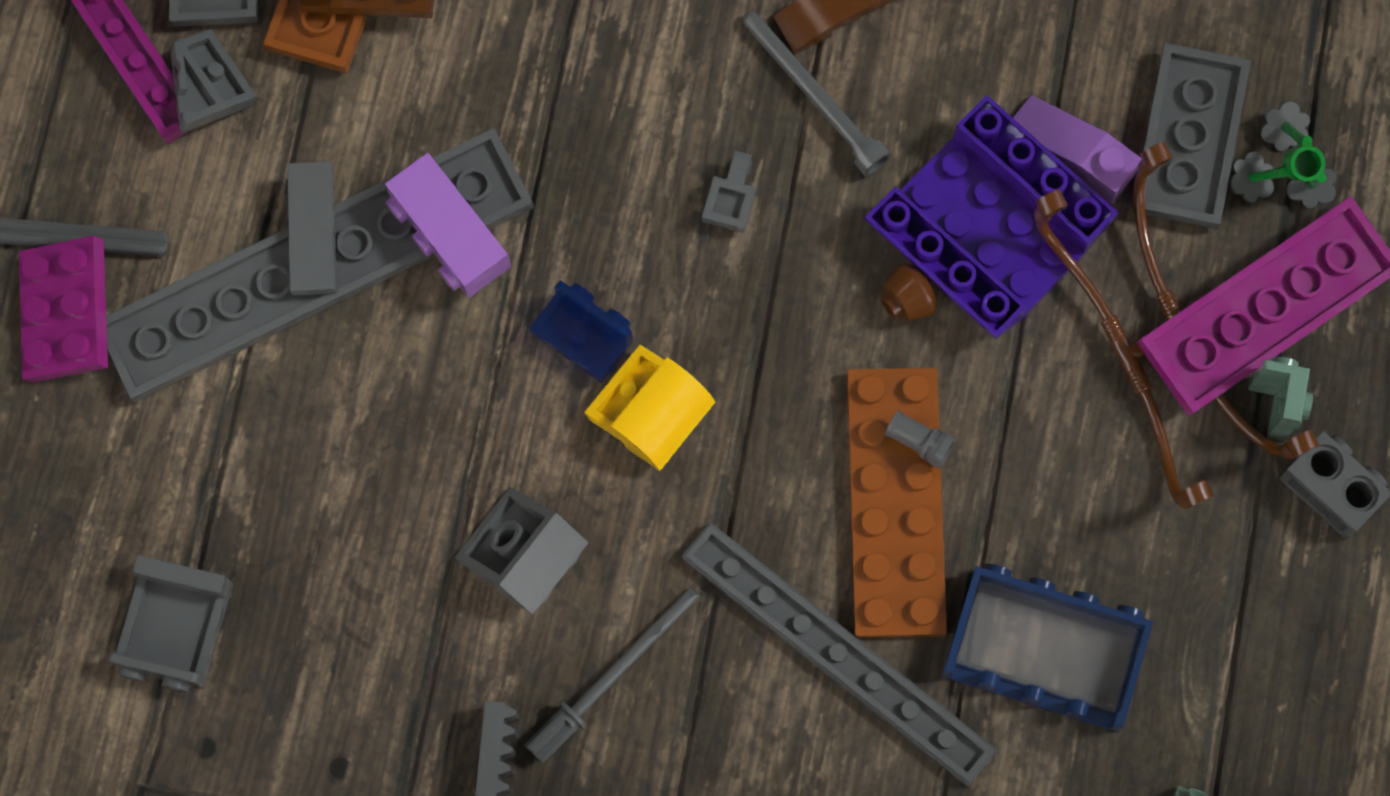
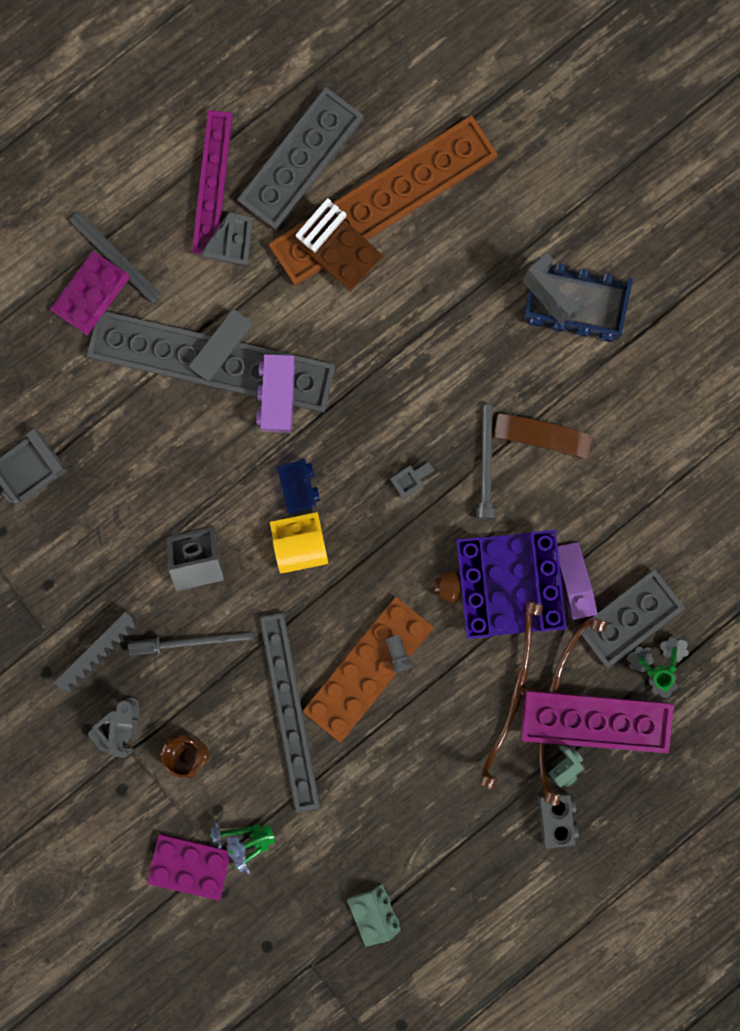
camera: 35 degrees right, 10 degrees up
clear window [941,563,1154,733] -> none

